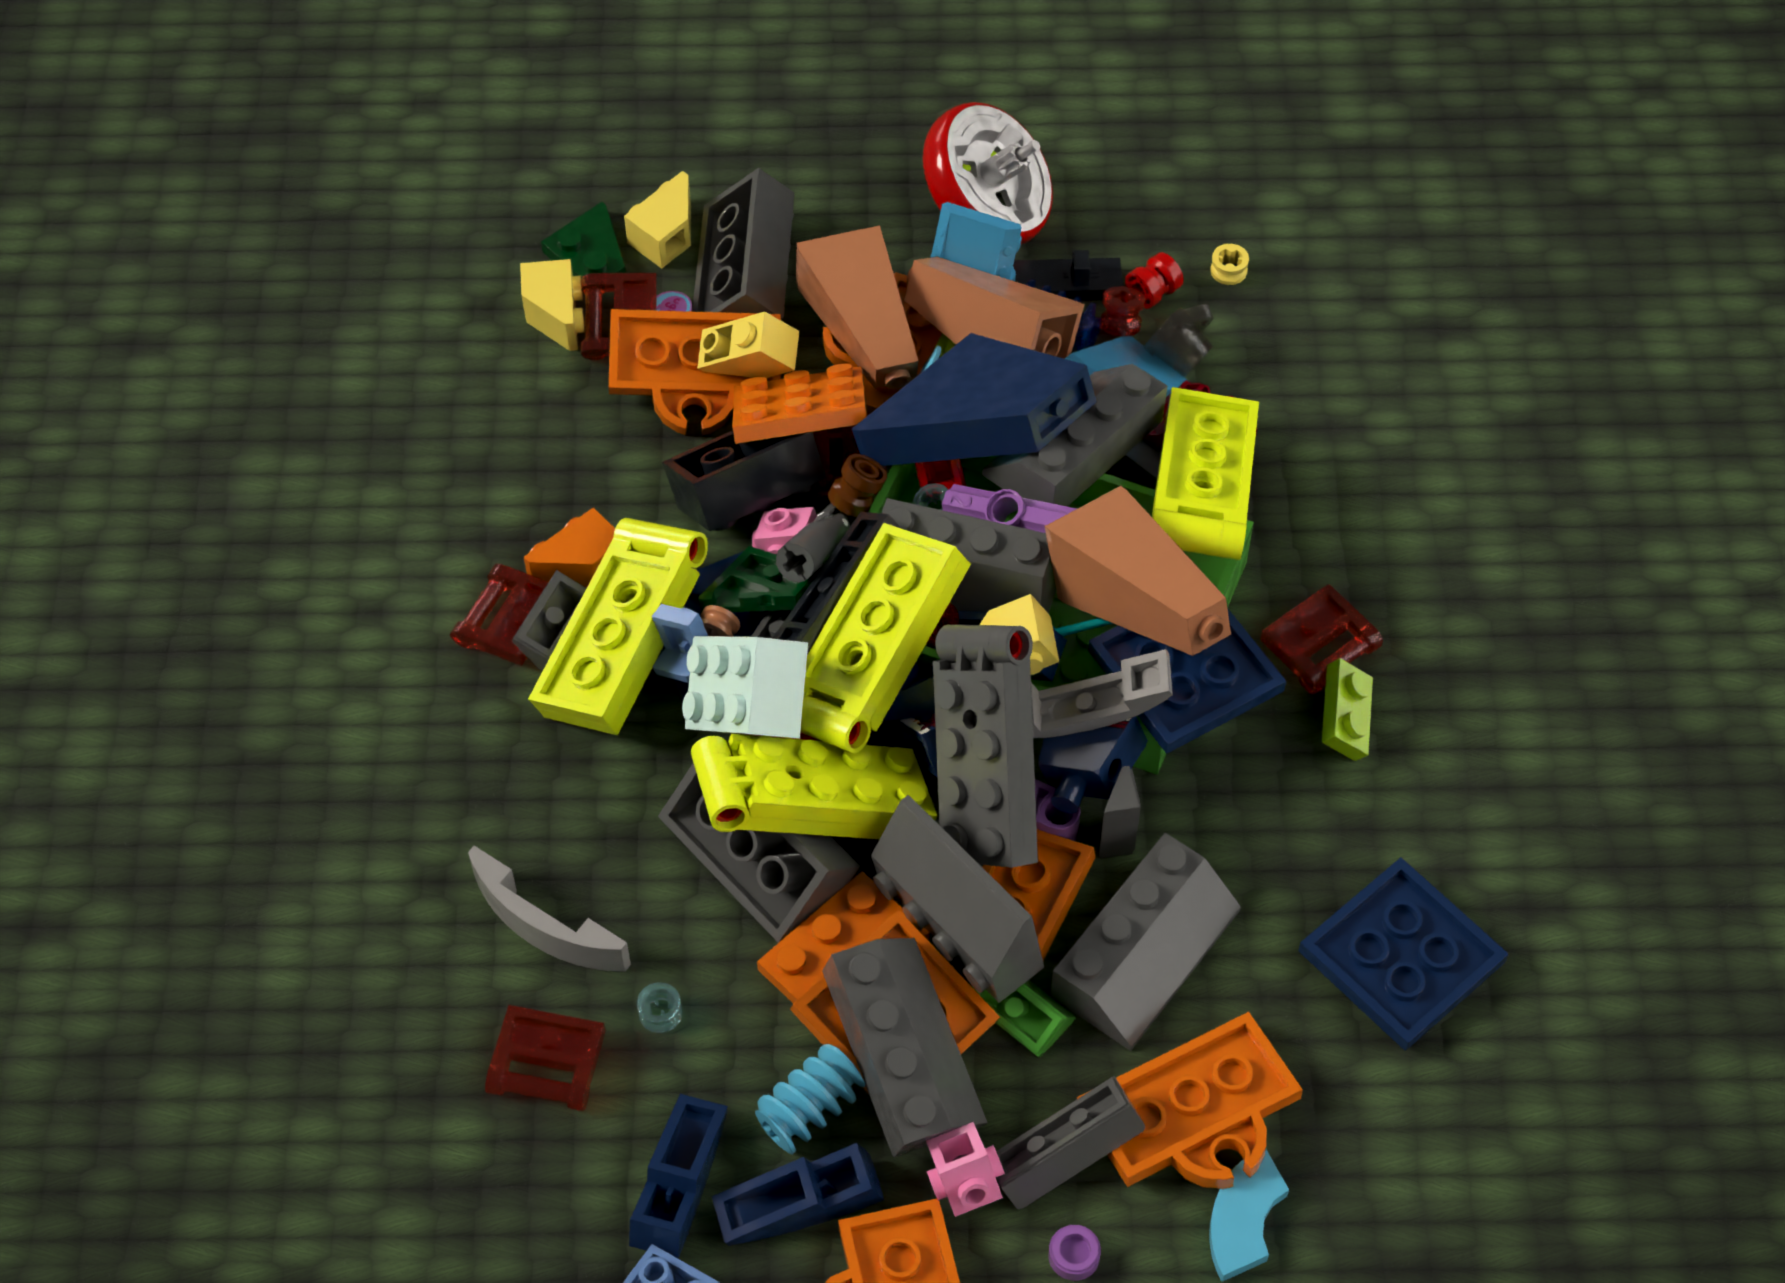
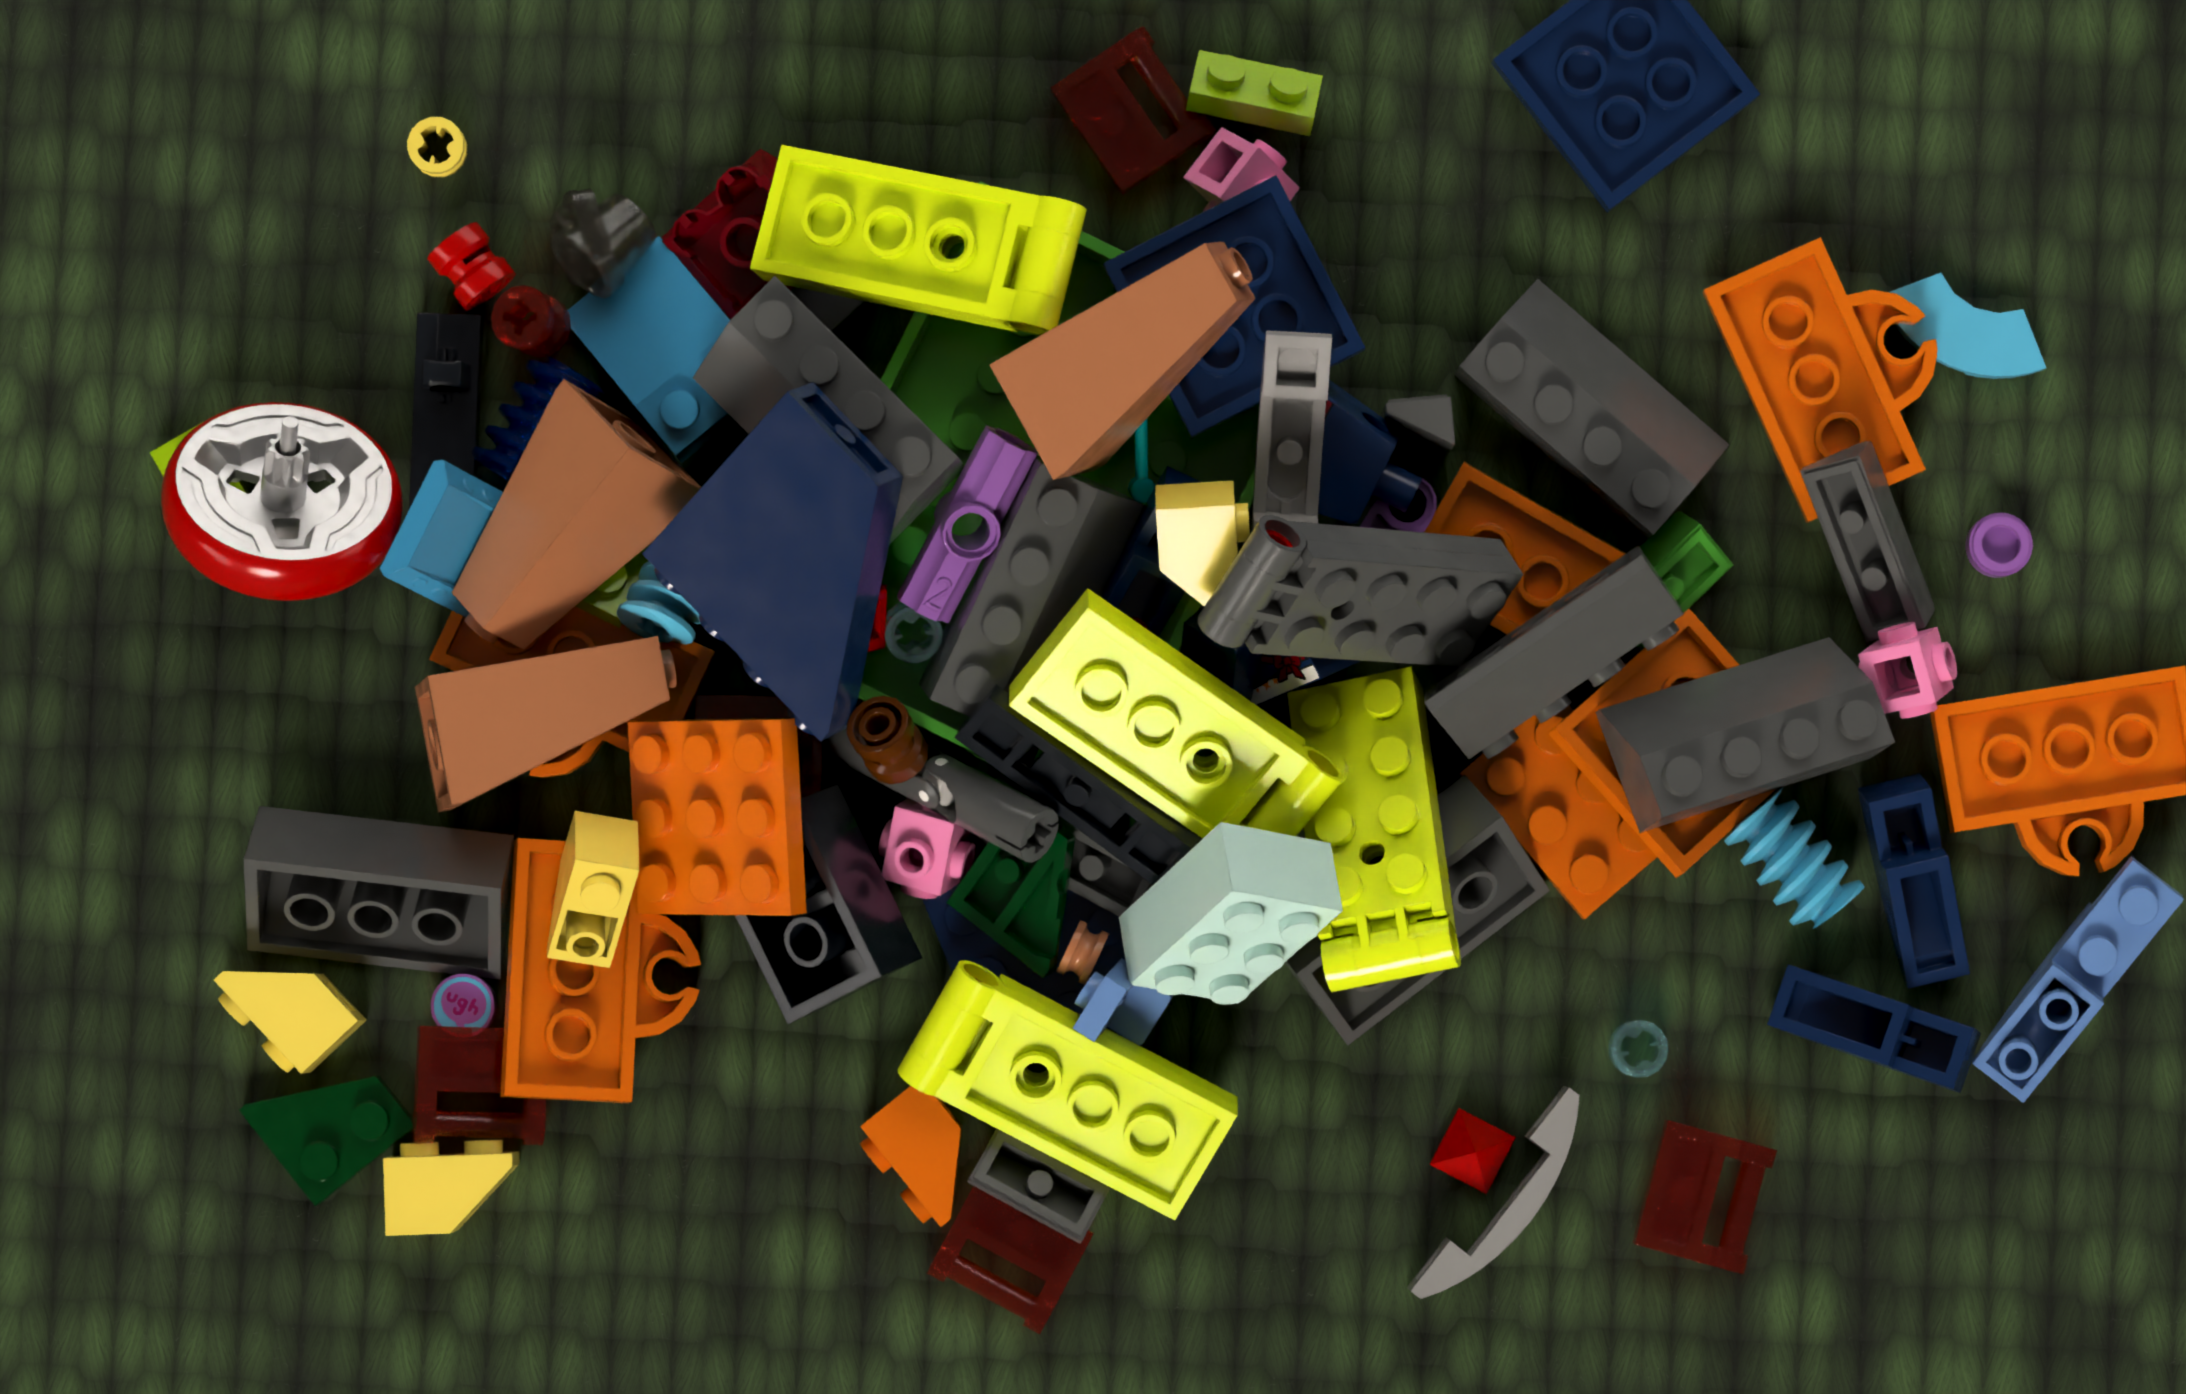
camera: 85 degrees left, 30 degrees up
none -> bright pink brick [1183,127,1300,212]
none -> red slope [1429,1108,1516,1194]

